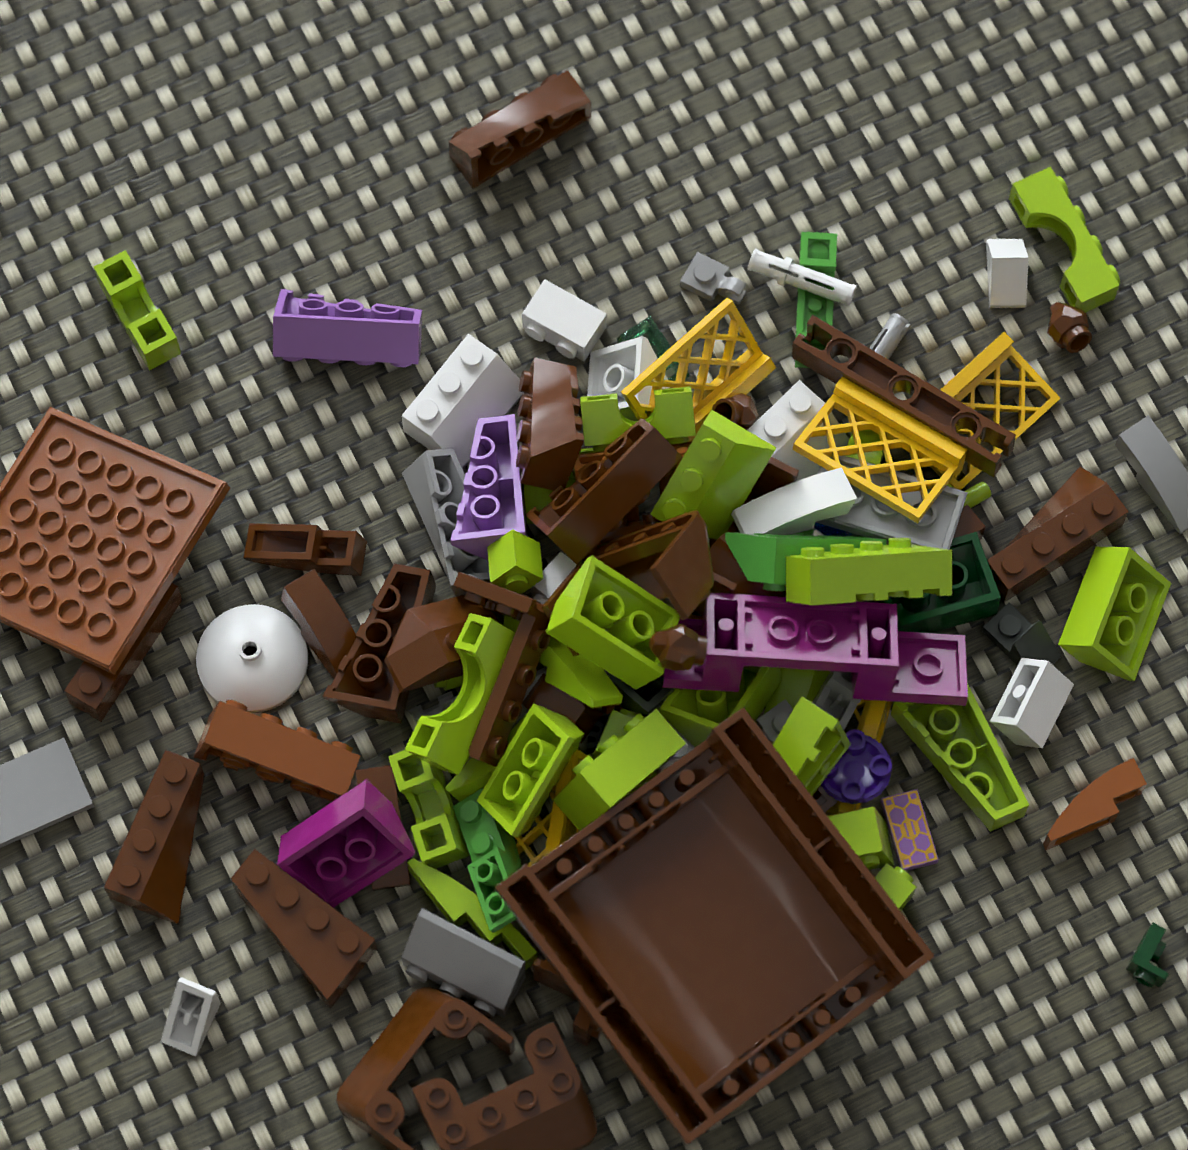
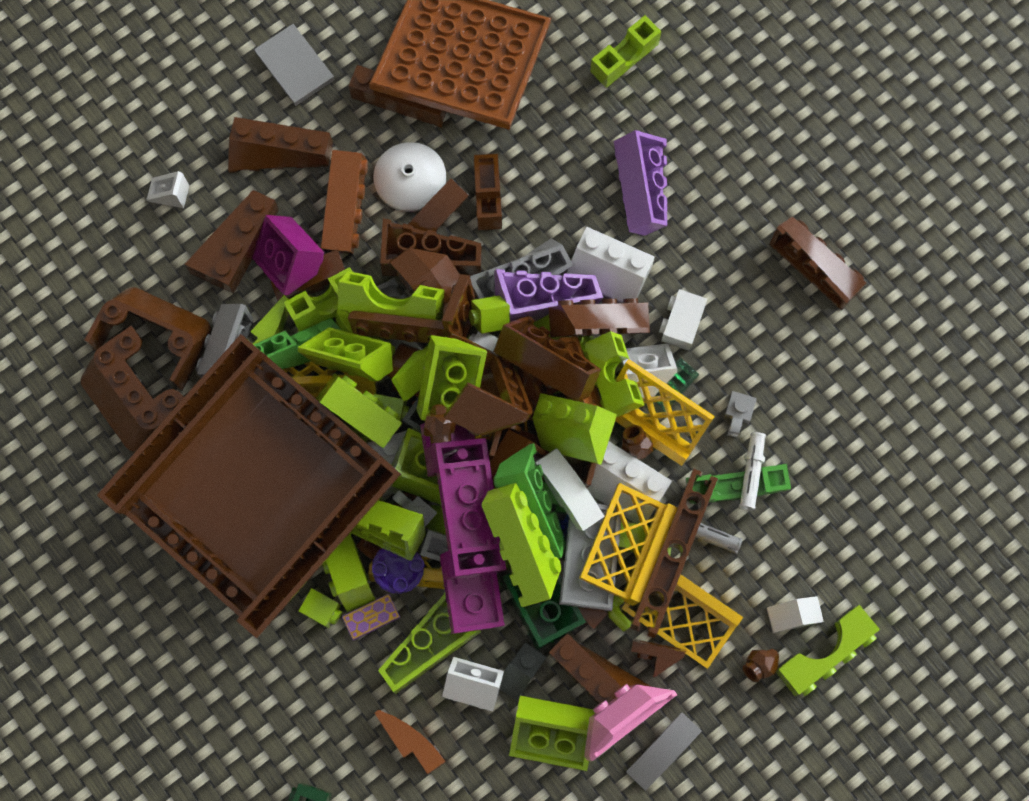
camera: 80 degrees right, 5 degrees up
none -> bright pink wedge [584,684,677,761]
none -> reddish brown slope [631,639,687,678]

